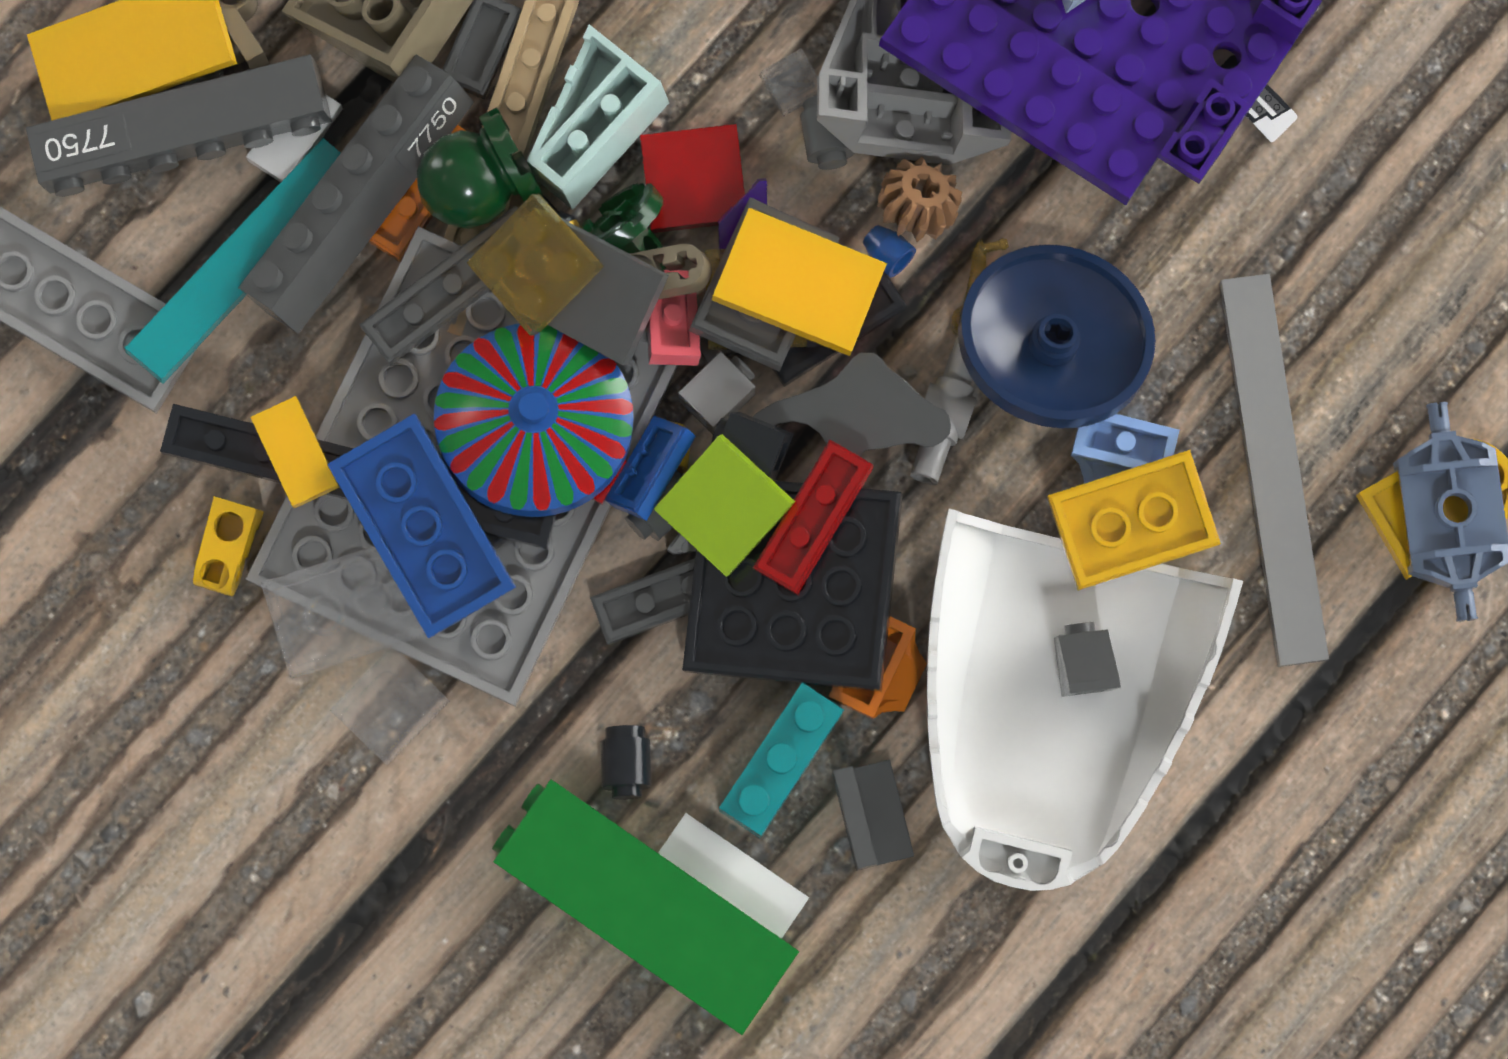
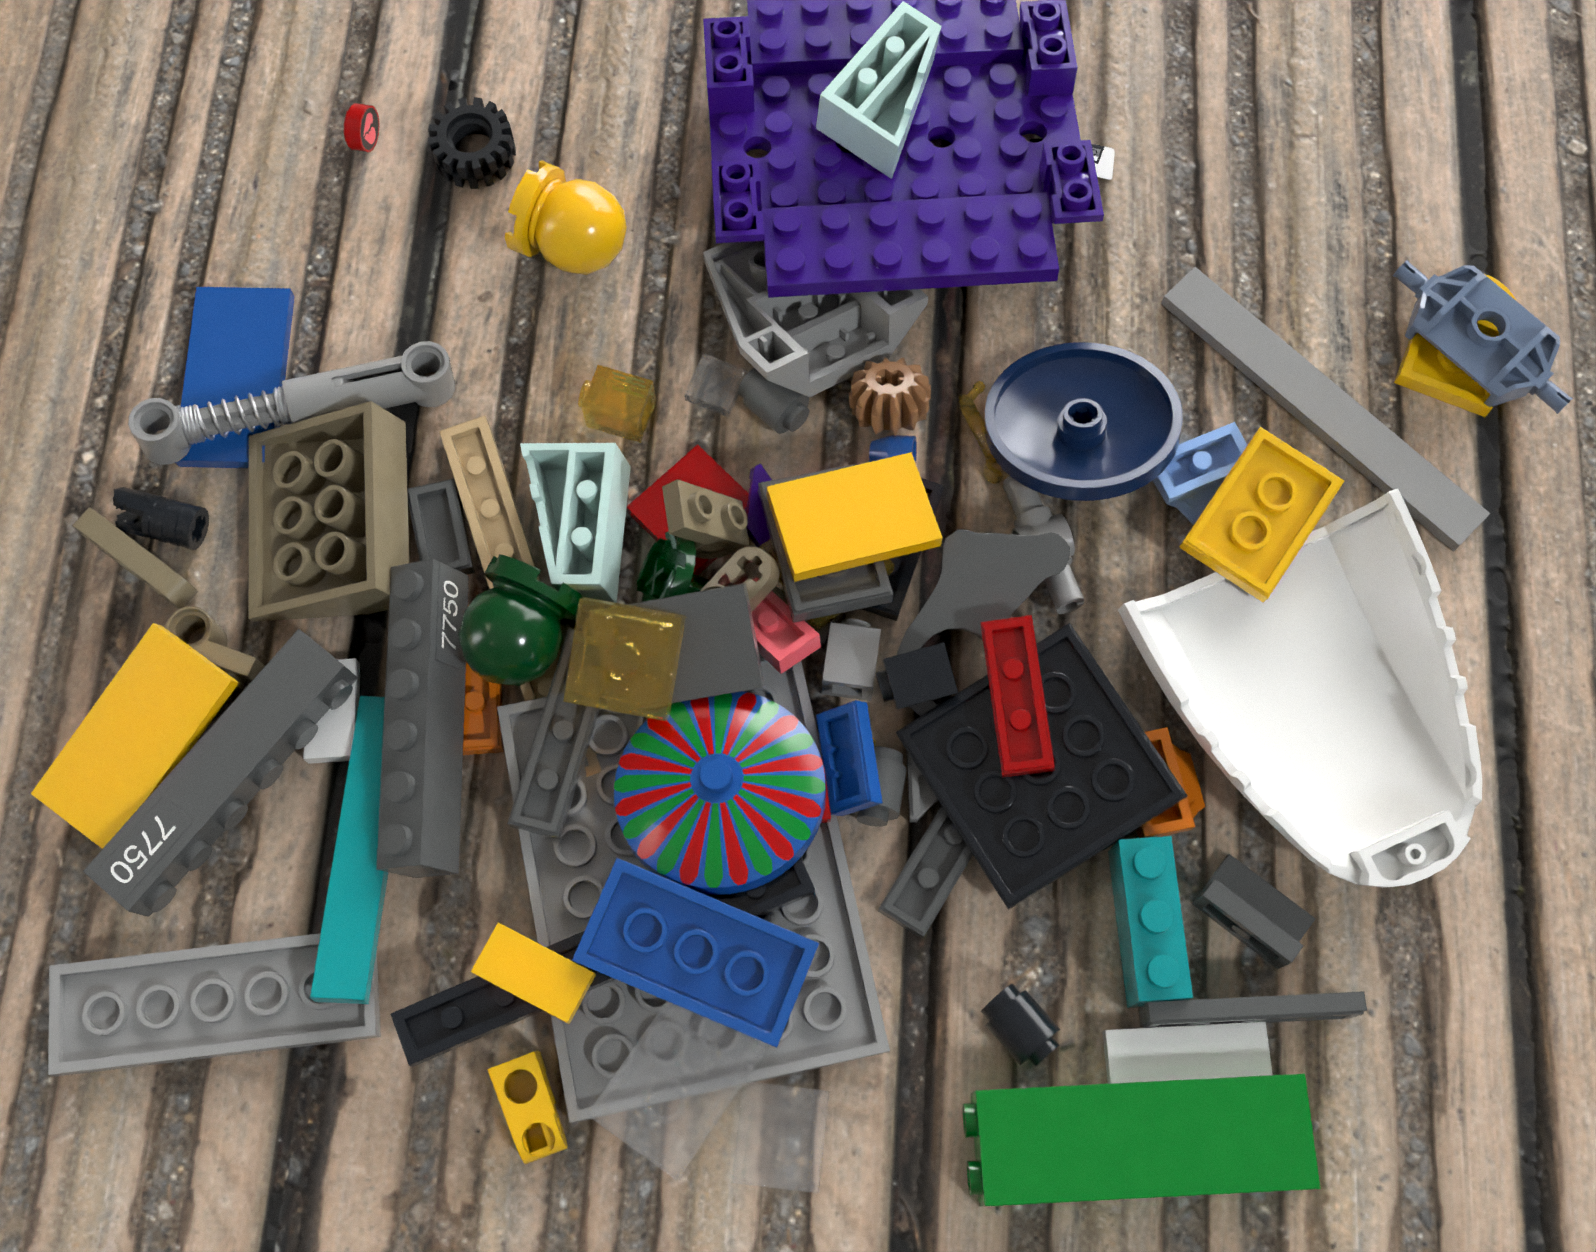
camera: 35 degrees left, 10 degrees down
lime tile [654,434,795,577] -> none
dark grey slope [1054,622,1121,697] -> none
none -> clear yellow brick [578,365,656,443]
none -> dark tan plate [662,479,750,559]
none -> dark grey tile [1138,991,1367,1028]

